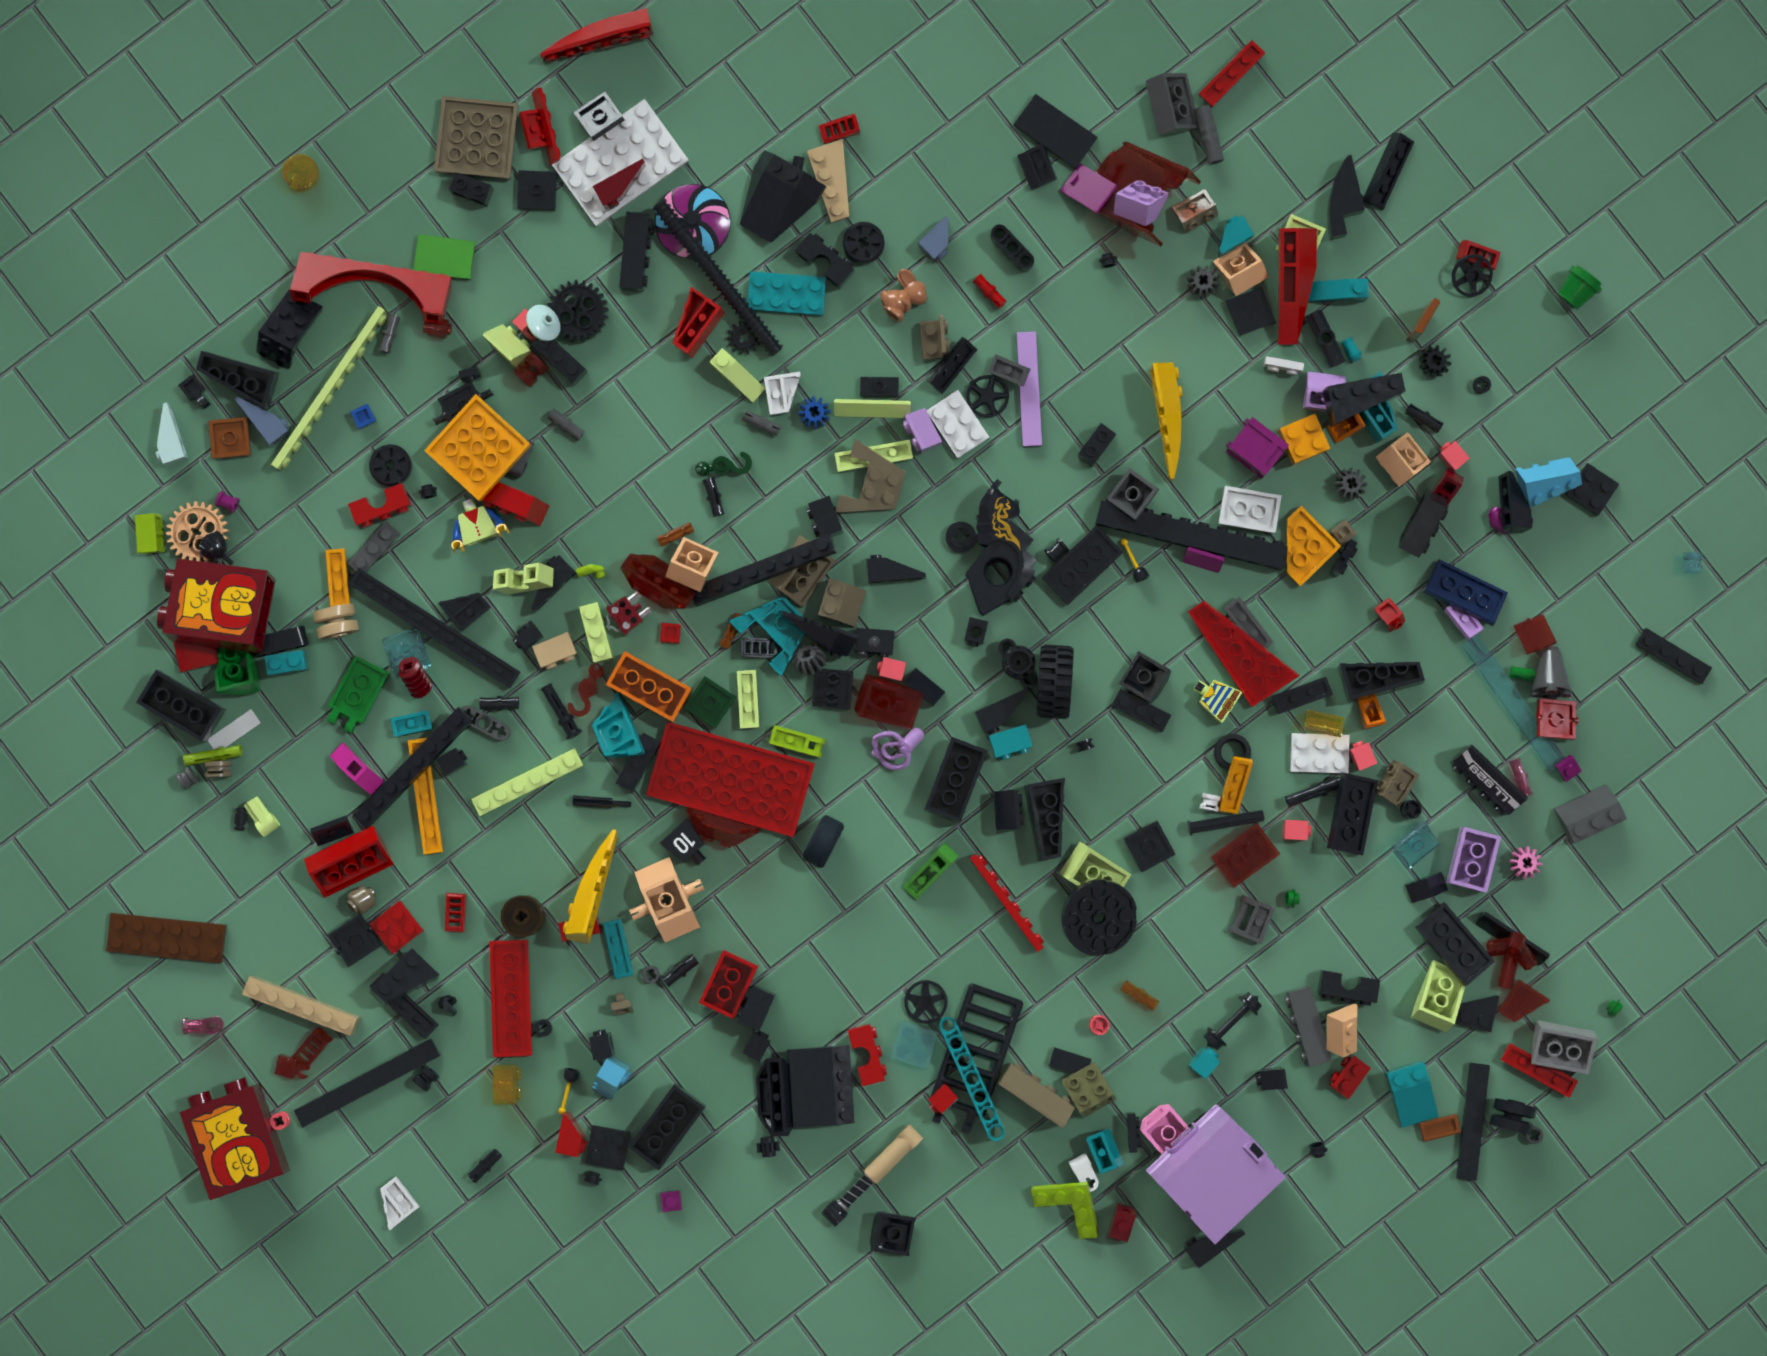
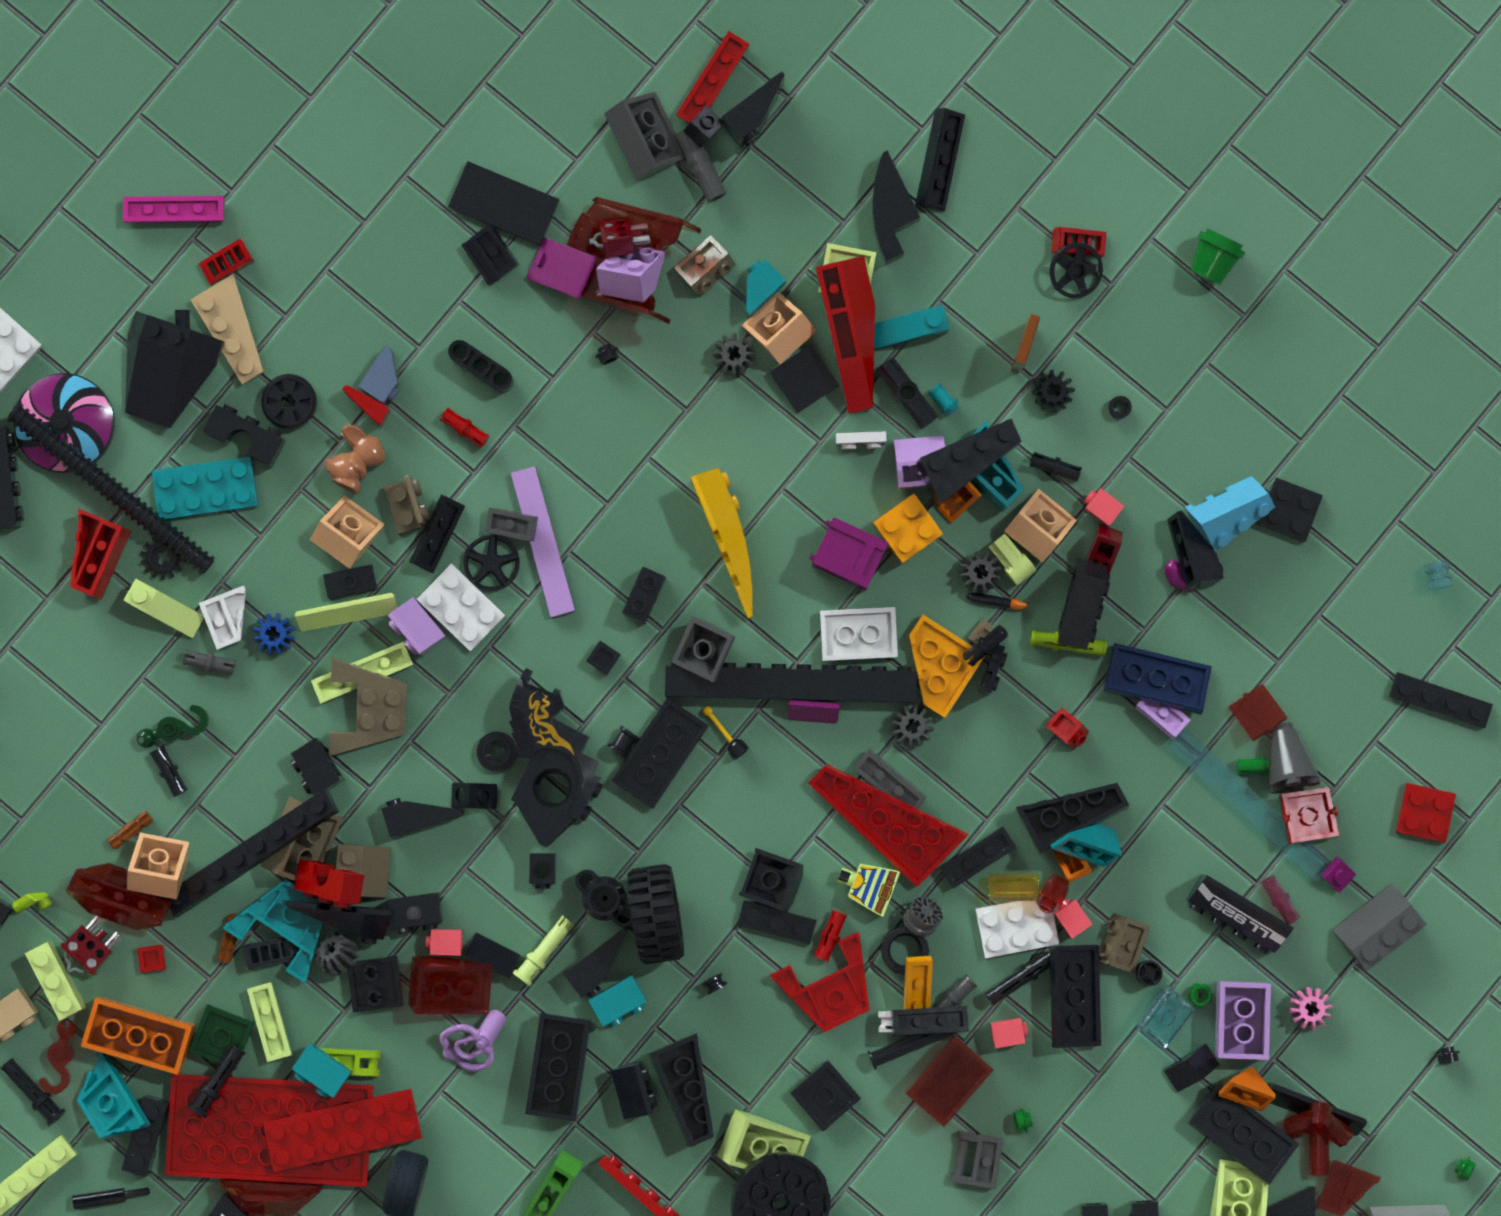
camera: 15 degrees left, 0 degrees up
none -> dark pink plate [123,196,224,223]
none -> black pin [187,1044,246,1118]
none -> red plate [263,1088,423,1172]
none -> teal brick [292,1042,353,1098]
none -> red arch [294,859,365,908]
none -> light nougat slope [310,495,385,569]
none -> red slope [342,385,391,427]
none -> black bracket [451,783,497,809]
none -> yellowish green pin [513,916,574,986]
none -> black plate [586,641,621,675]
none -> dark red piece [589,218,651,259]
none -> black brick [683,105,725,148]
none -> black slope [722,71,785,149]
none -> red wing [770,932,870,1033]
none -> red pin [814,910,848,962]
none -> dark grey gear [891,705,934,748]
none -> black plate [891,1006,969,1036]
none -> dark grey wheel [903,897,943,937]
none -> dark grey pin [933,974,977,1008]
none -> black axle [963,625,1008,667]
none -> black piece [966,593,1028,610]
none -> yellowish green piece [988,534,1037,586]
none -> lime pin [1030,630,1107,657]
none -> clear red brick [1036,875,1069,914]
none -> teal slope [1051,824,1122,867]
none -> green plate [1188,983,1213,1008]
none -> orange slope [1219,1066,1275,1111]
none -> red plate [1395,783,1456,843]
none -> black plate [1435,1046,1460,1064]

